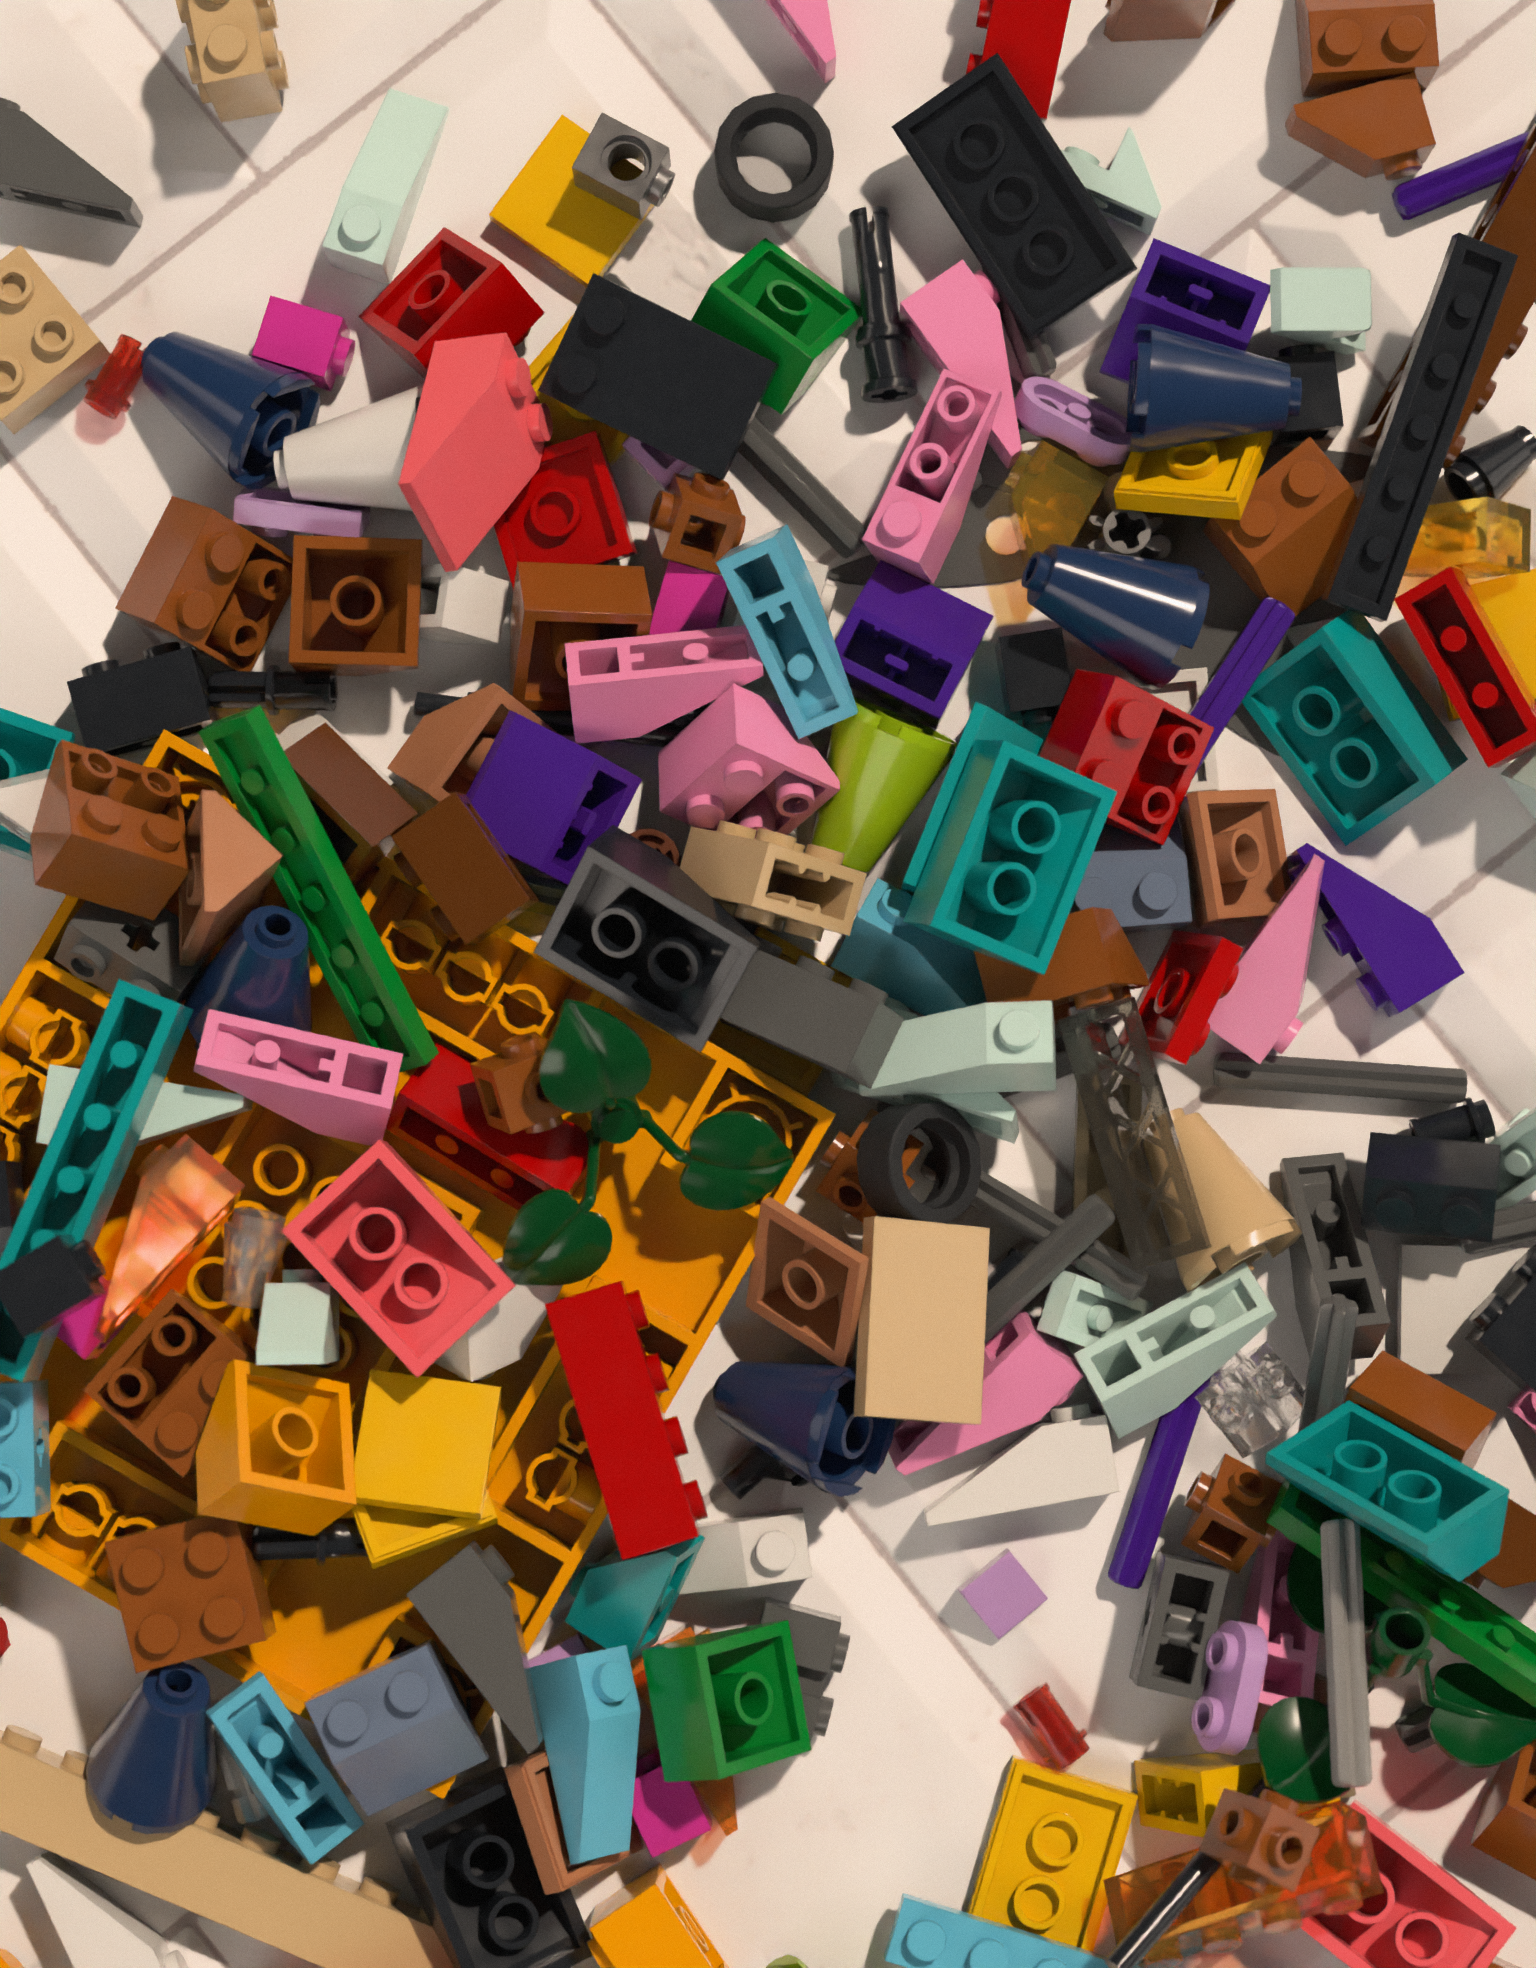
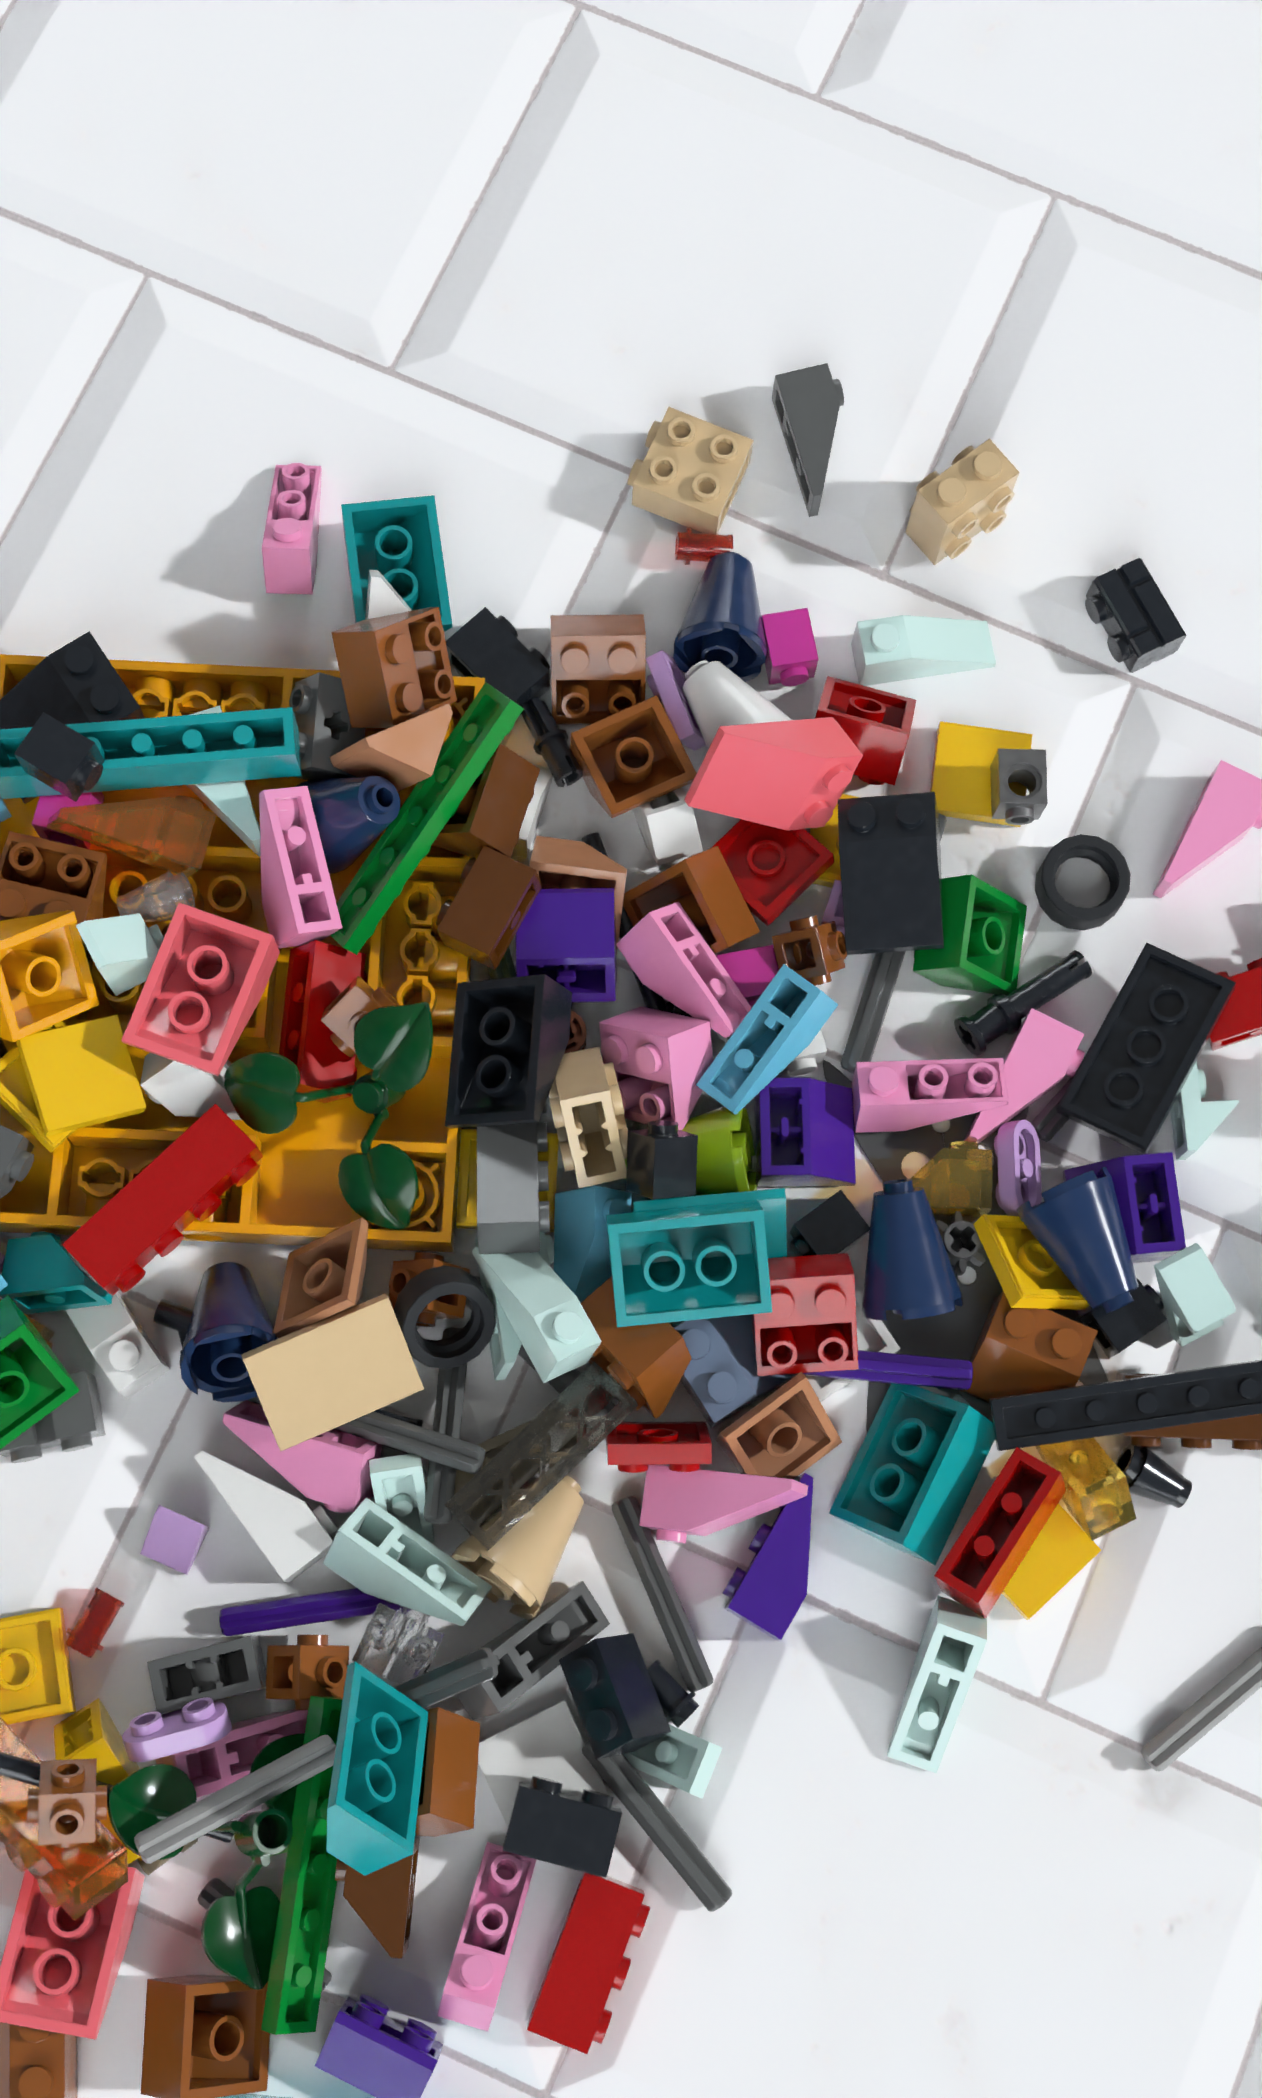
camera: 55 degrees right, 10 degrees down
none -> black brick [626,1120,698,1200]

